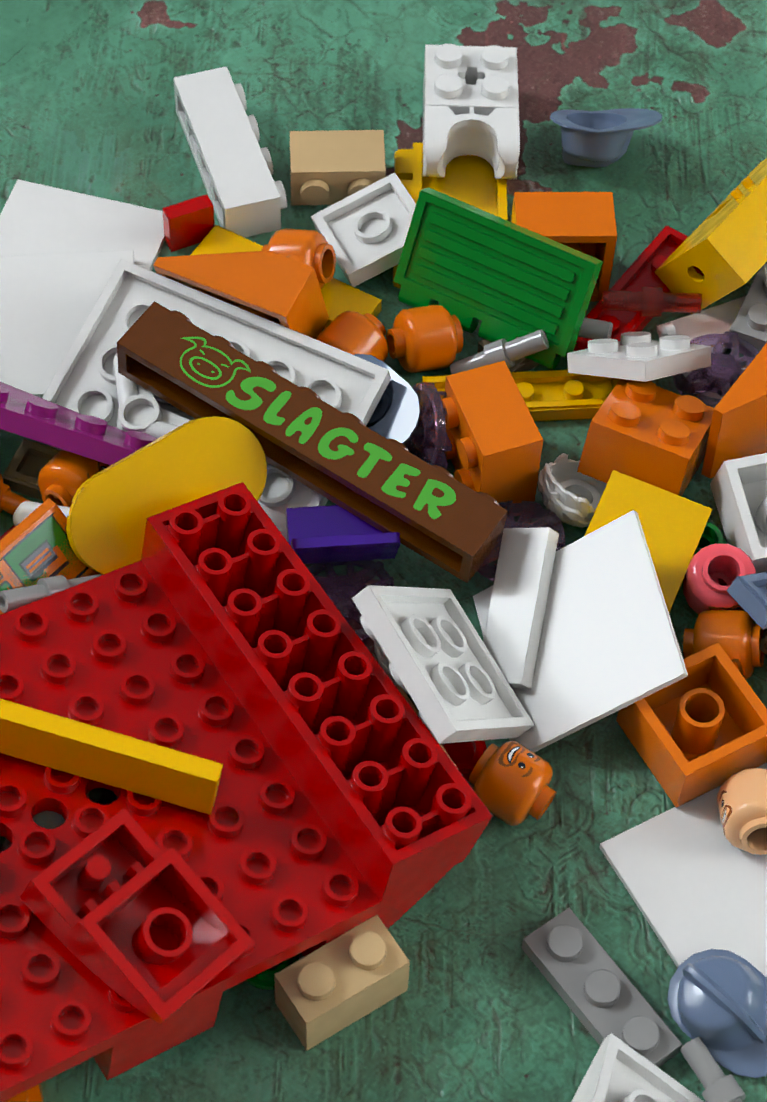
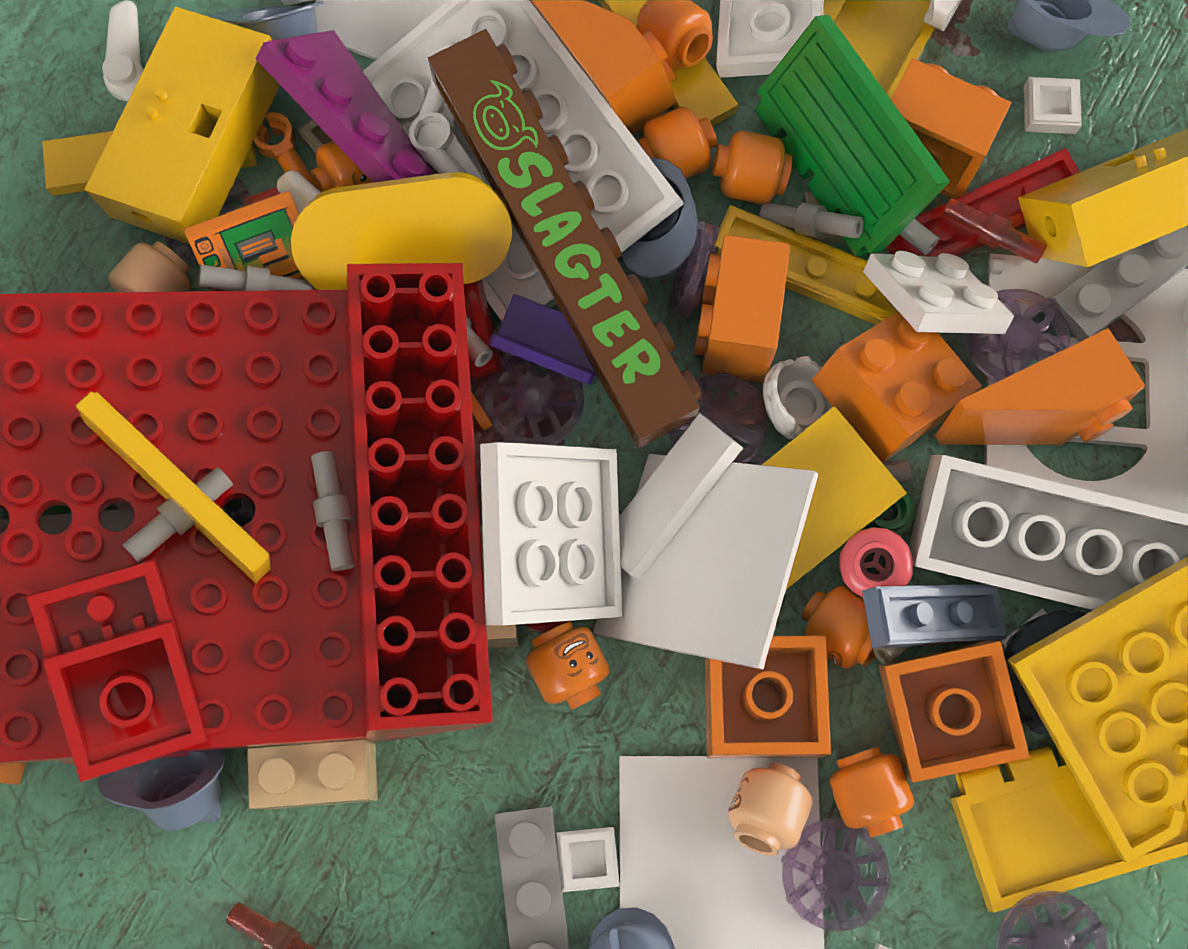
camera: 30 degrees right, 20 degrees up
none -> sand blue piece [98,749,225,831]
none -> light grey bar [122,467,233,563]
none -> light grey bar [311,451,355,571]
none -> white tile [556,827,620,892]
none -> white tile [1024,77,1082,134]

